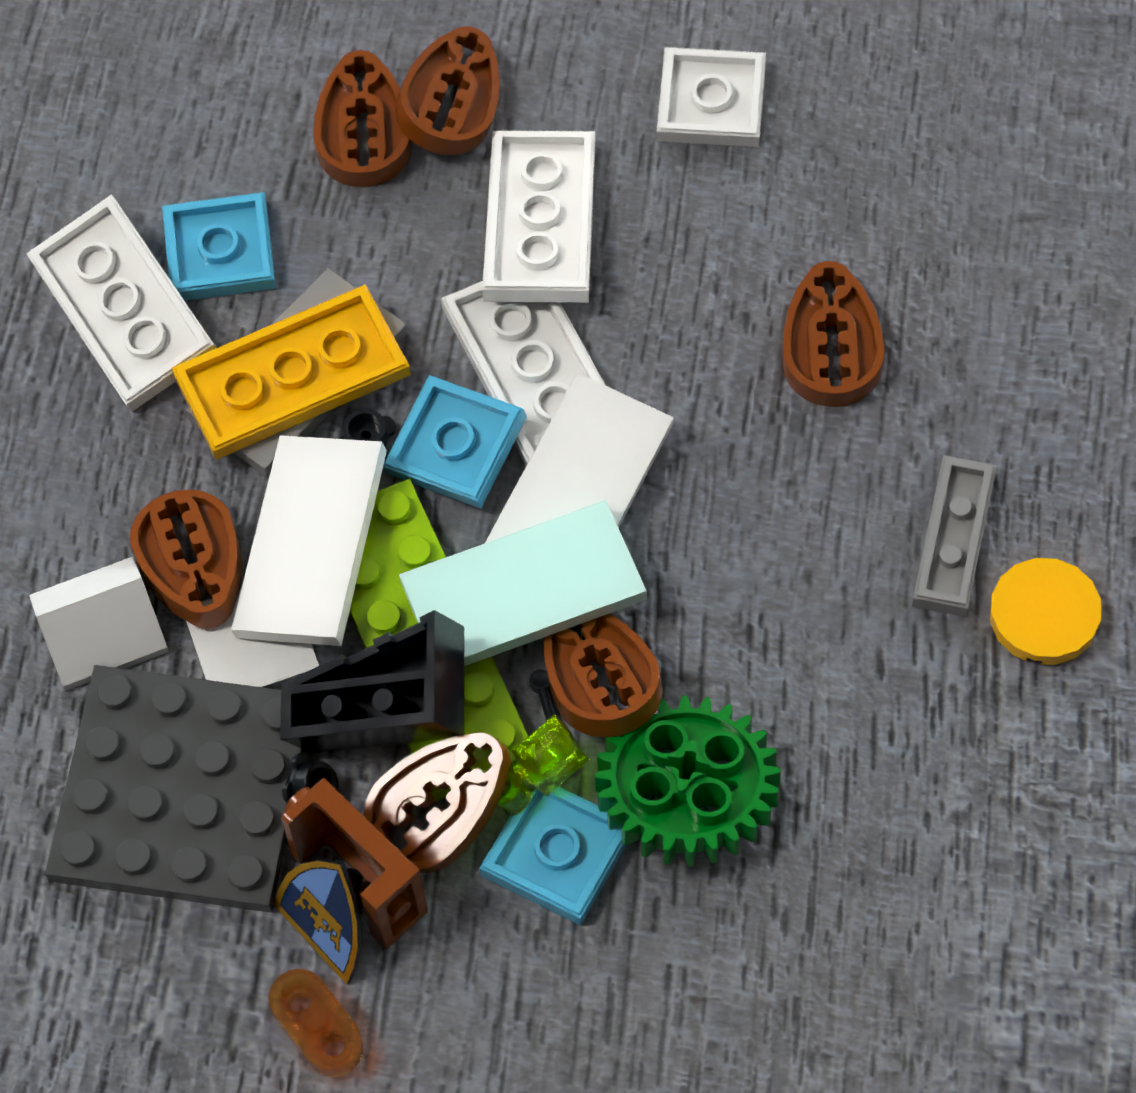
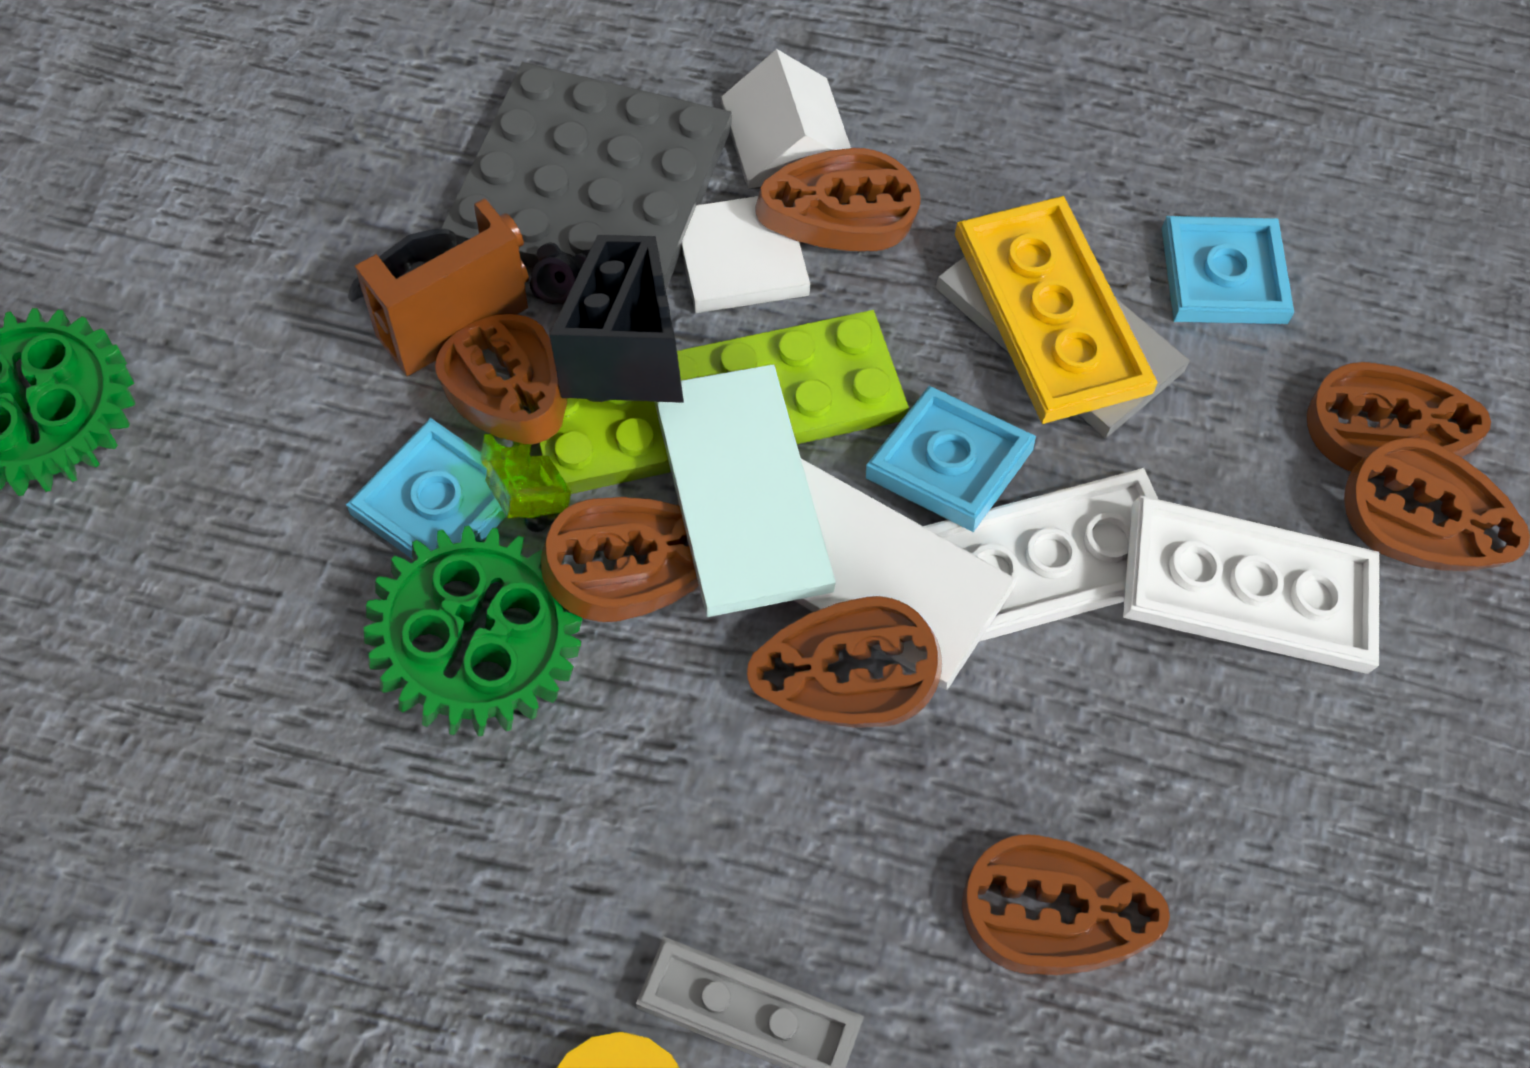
camera: 90 degrees right, 0 degrees up
white tile [26,194,217,412] -> none
white tile [231,435,387,646] -> none
clear orange plate [268,969,363,1077] -> none
black plate [338,409,396,459] -> none
white tile [657,47,766,147] -> none
none -> dark orange piece [747,596,942,728]

